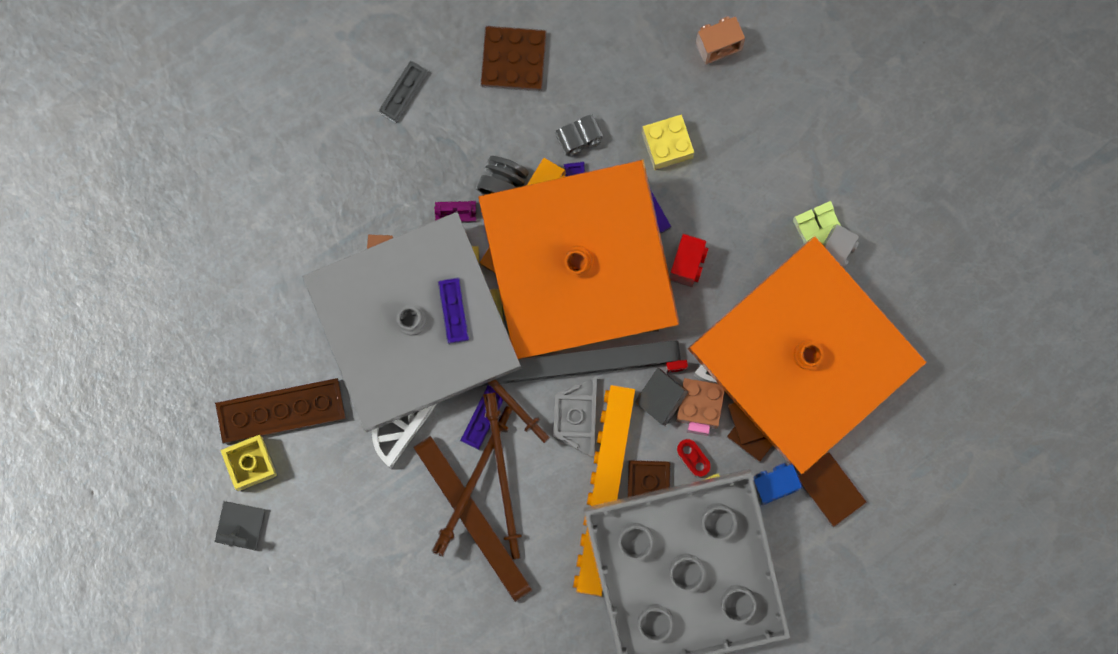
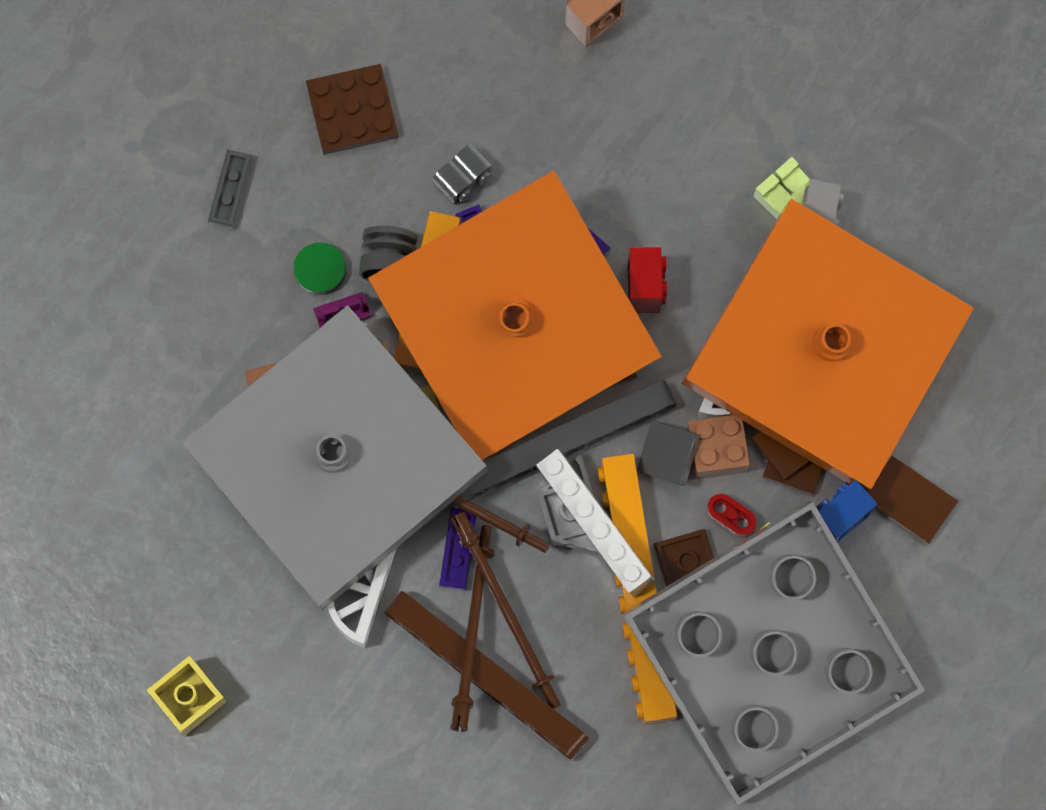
camera: 20 degrees left, 5 degrees down
reddish brown plate [215,378,346,444] -> none
dark grey plate [215,501,265,551] -> none
dark purple tile [438,278,469,344] -> none
light yellow brick [642,114,694,170] -> none
red tile [665,360,688,373] -> none
bright pink tile [687,422,710,436] -> none
none -> green tile [294,243,346,295]
none -> white brick [536,449,656,598]

